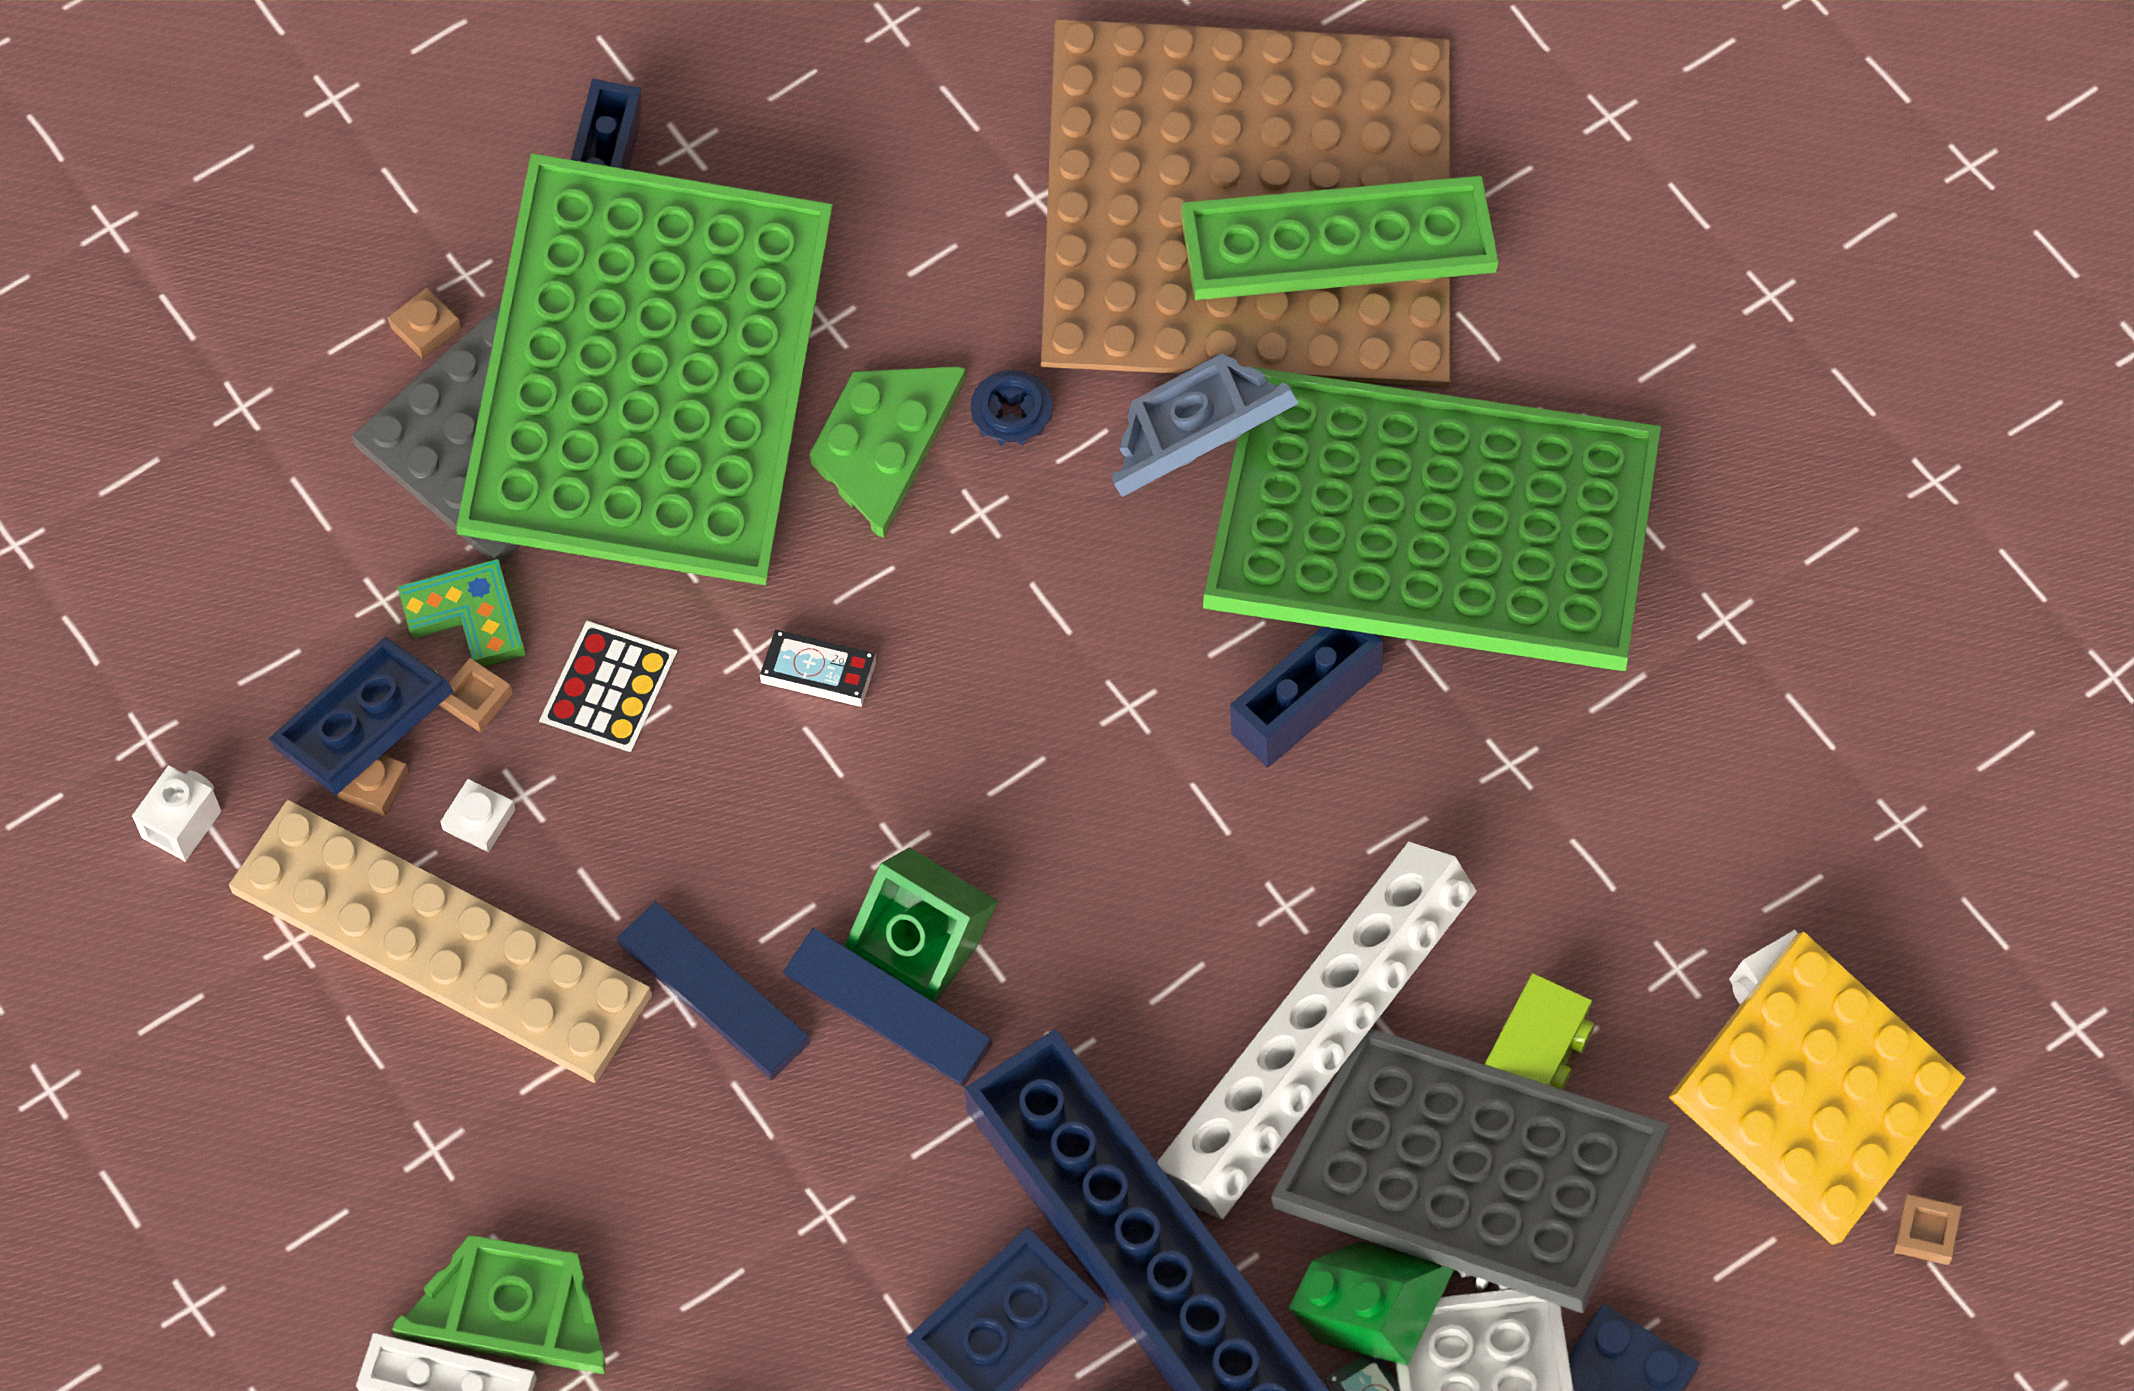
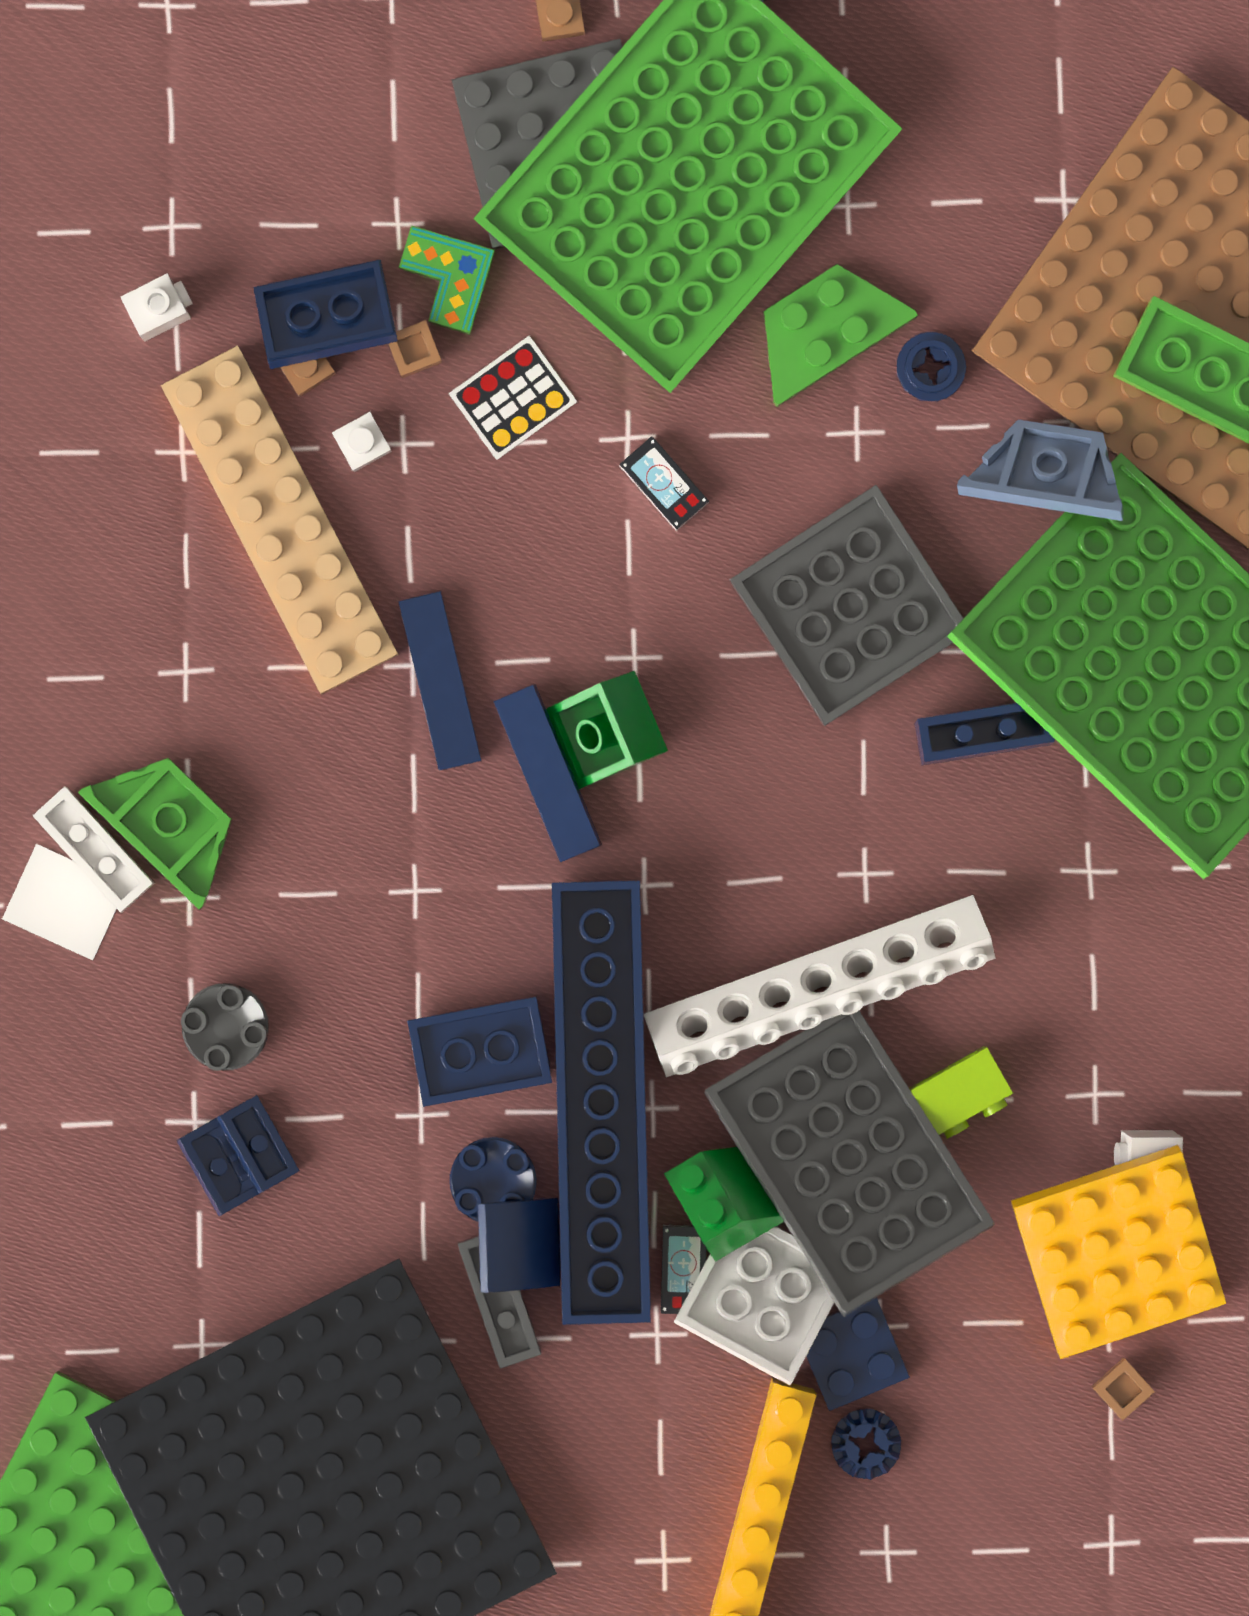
camera: 30 degrees right, 25 degrees up
none -> dark grey plate [730,485,963,726]

